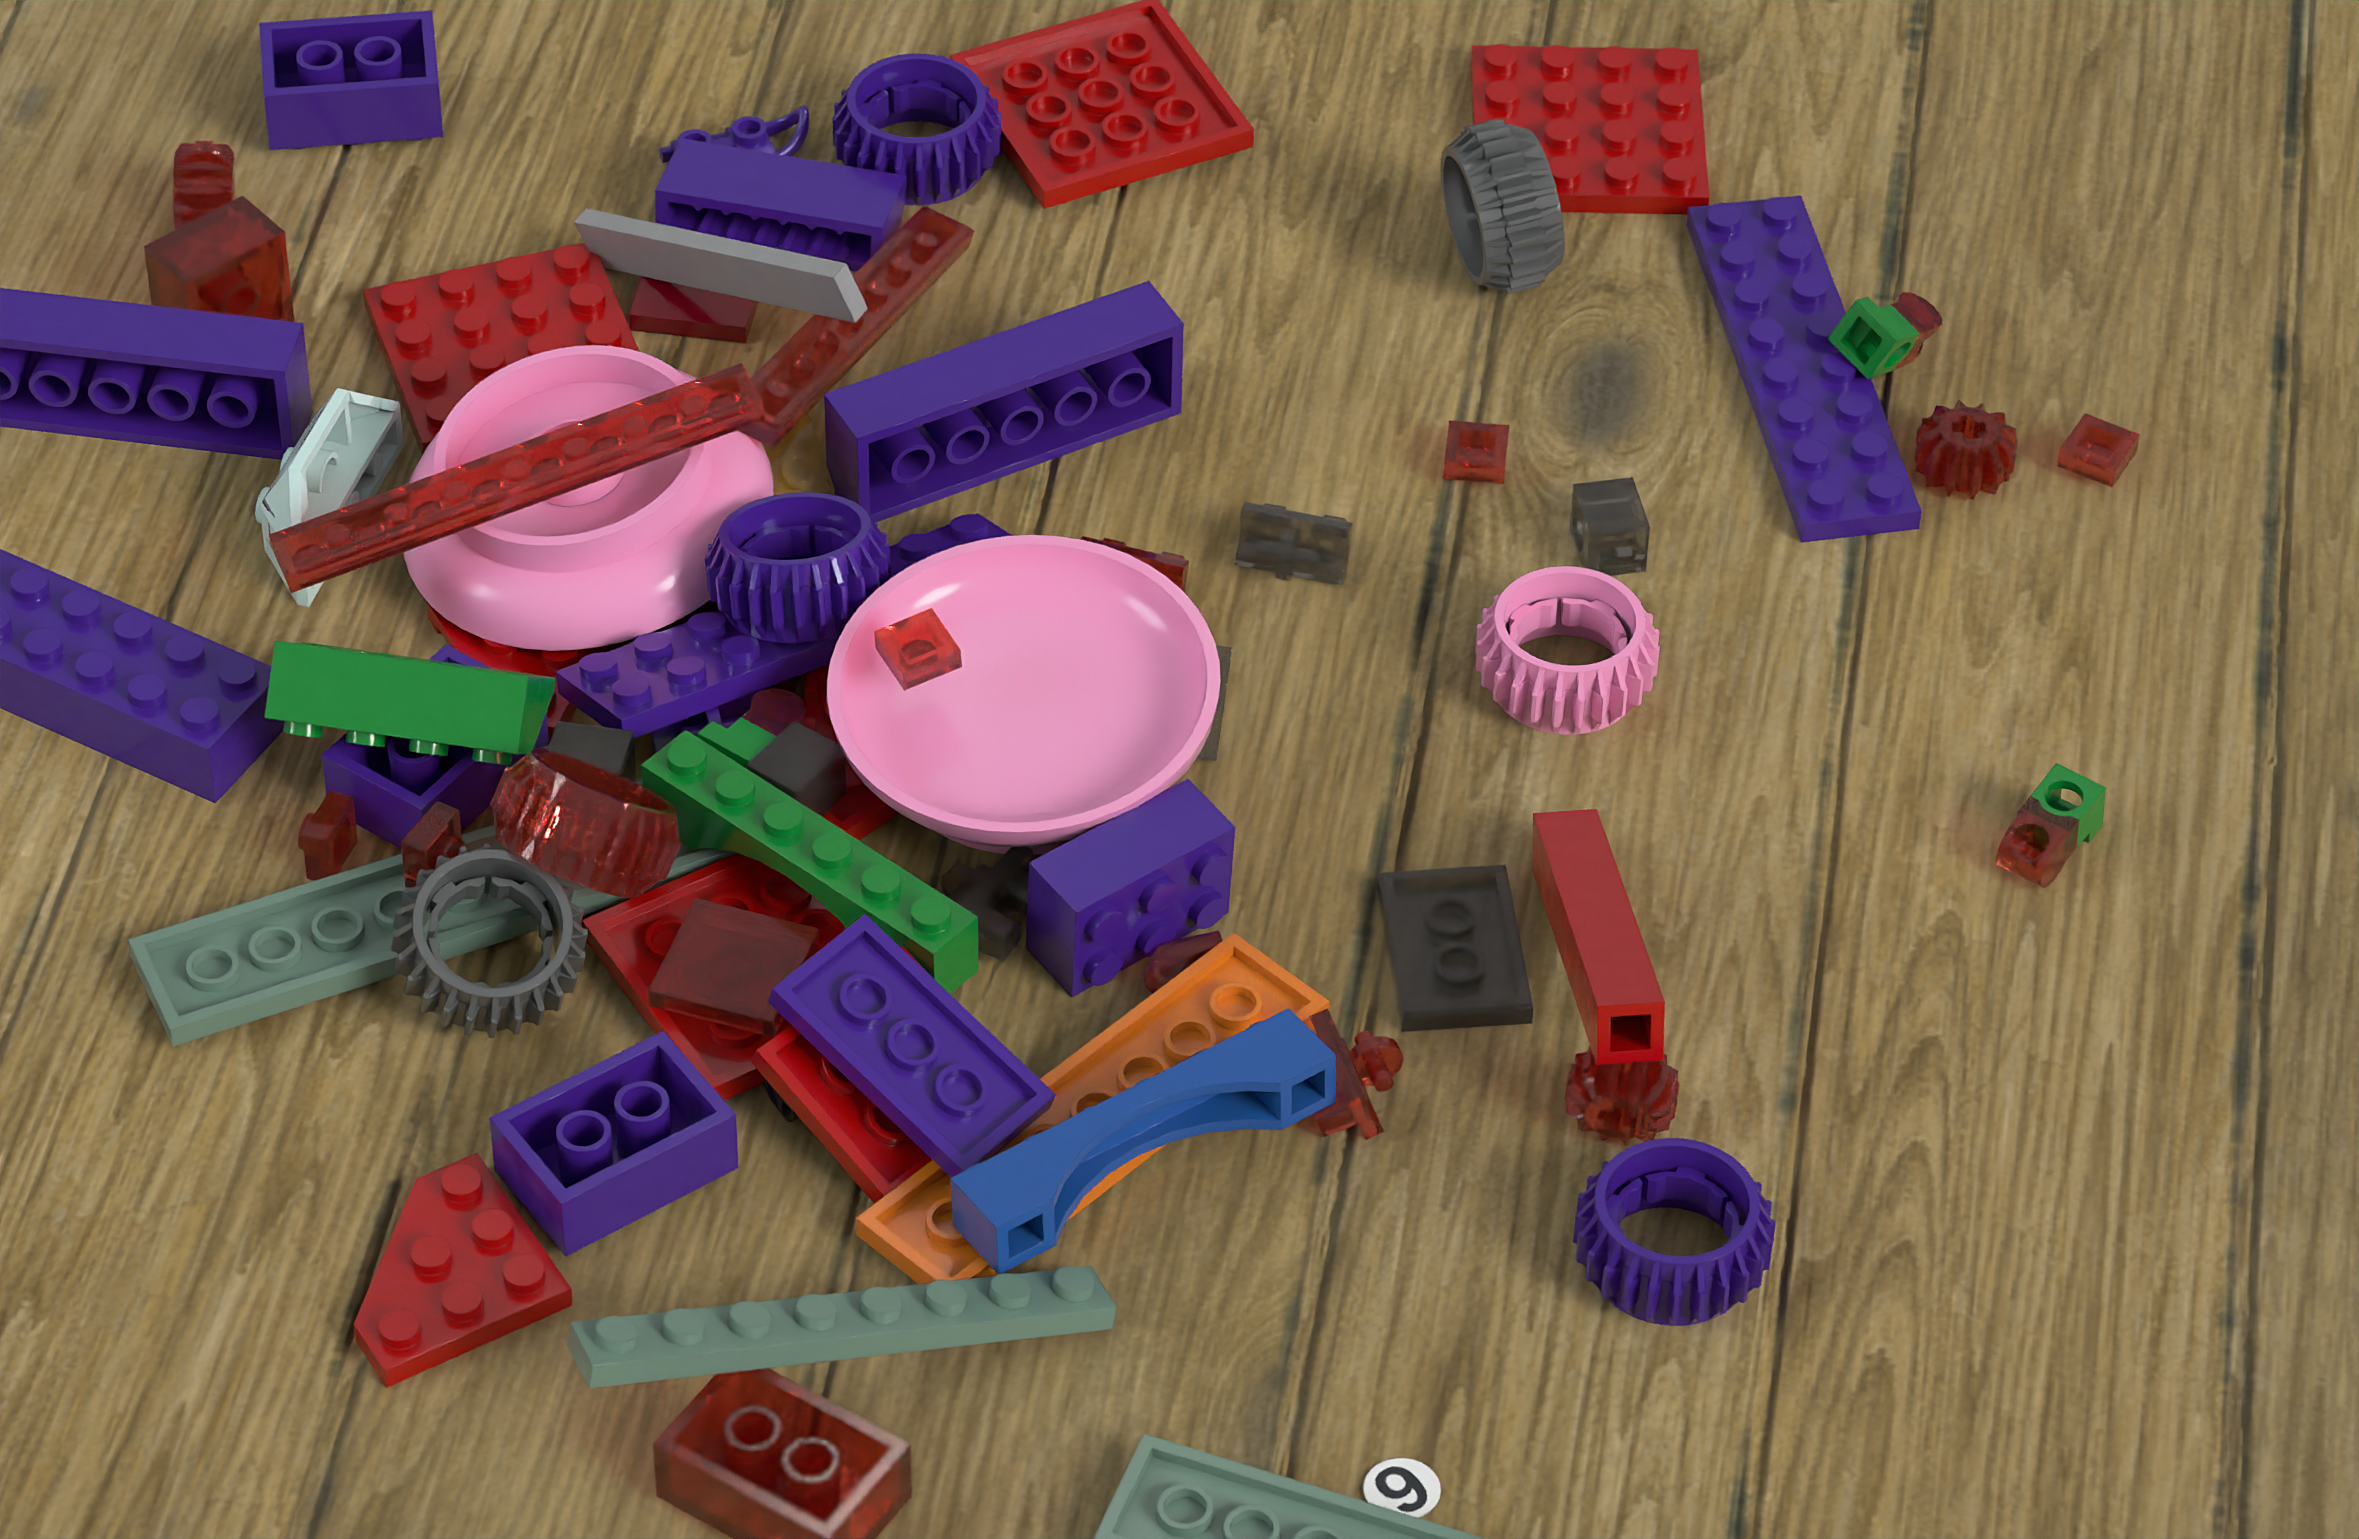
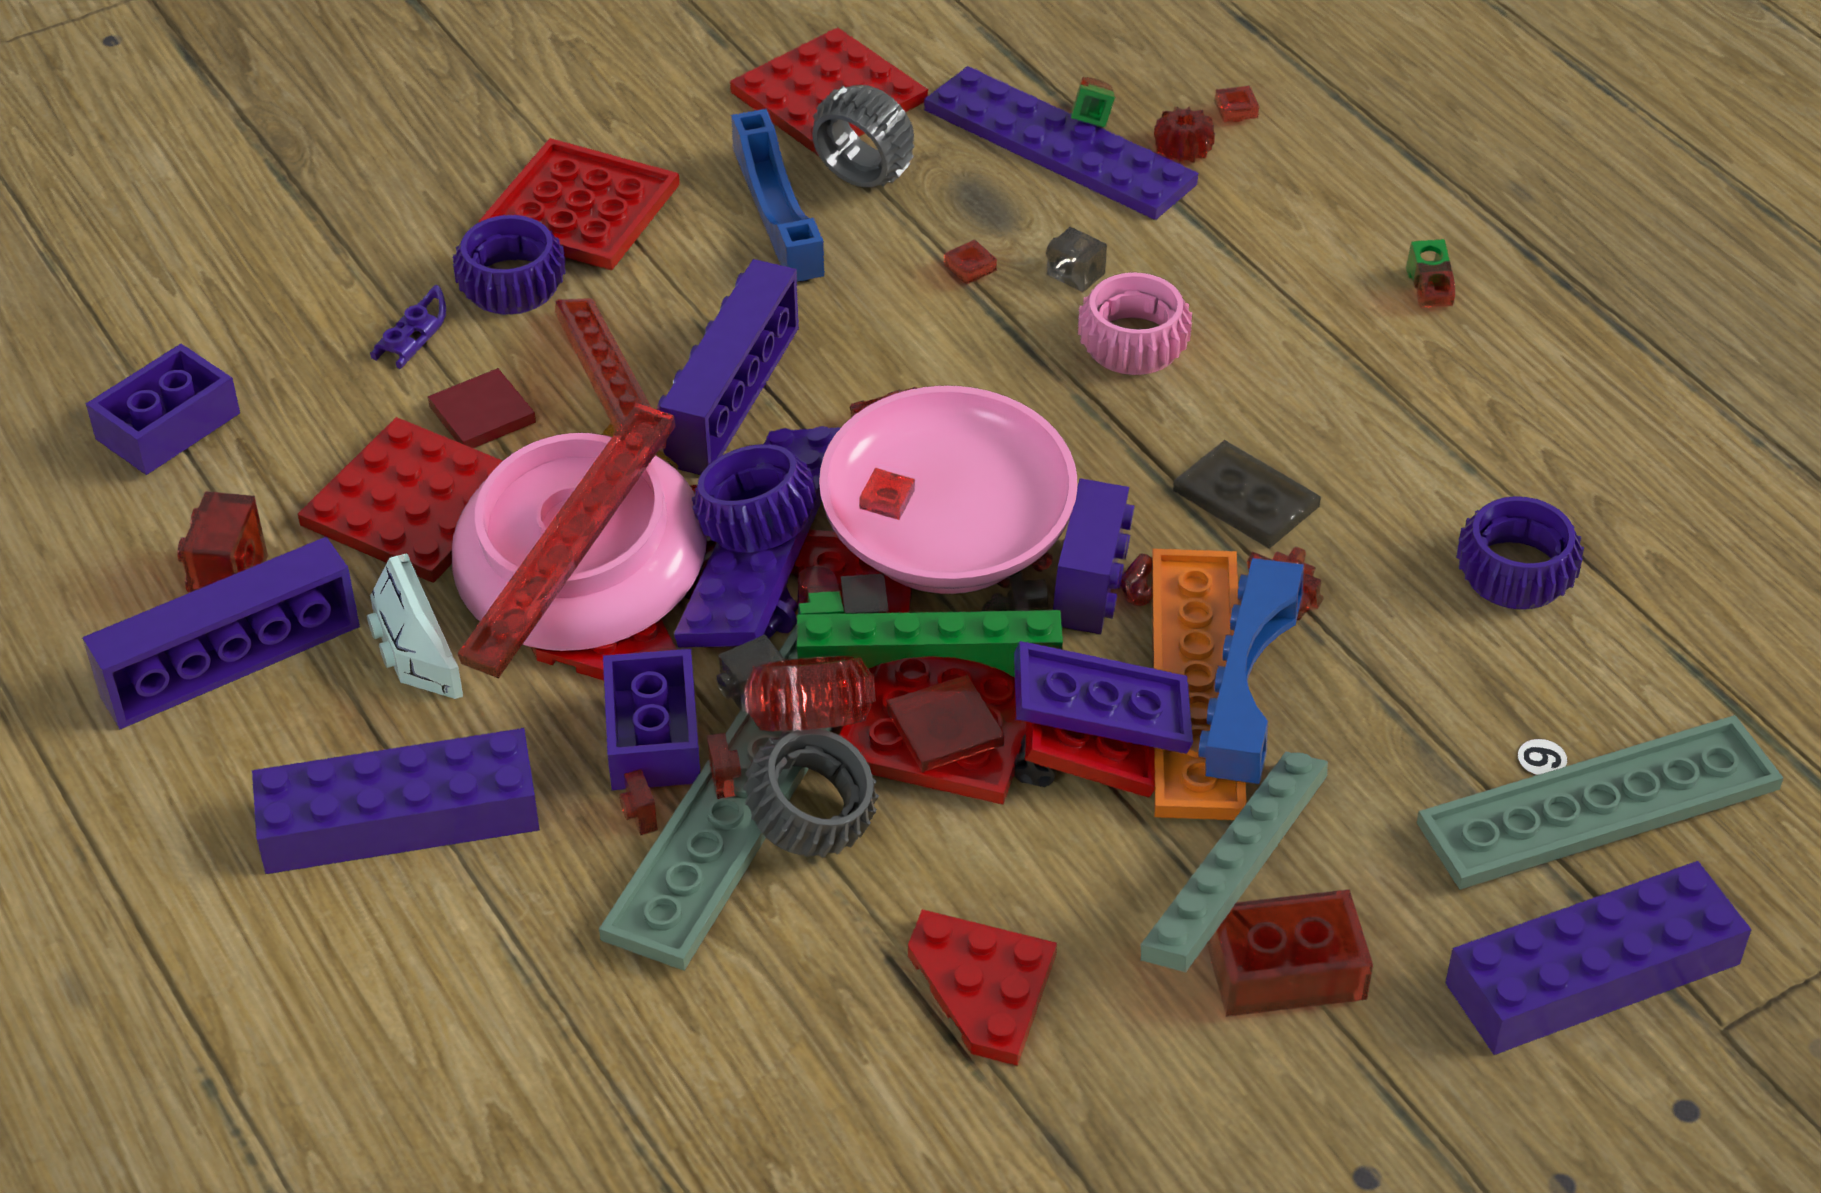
camera: 40 degrees left, 0 degrees up
clear red gear [173,141,235,241] -> none
green slope [264,641,556,765] -> none
dark purple brick [489,1031,739,1257] -> none
light grey tile [574,209,868,323] -> none
dark purple brick [655,138,907,276] -> none
clear smoke hips [1235,502,1353,585] -> none
red brick [1532,809,1665,1065] -> none
clear red gear [1565,1046,1680,1146] -> none
none -> blue arch [731,109,824,281]

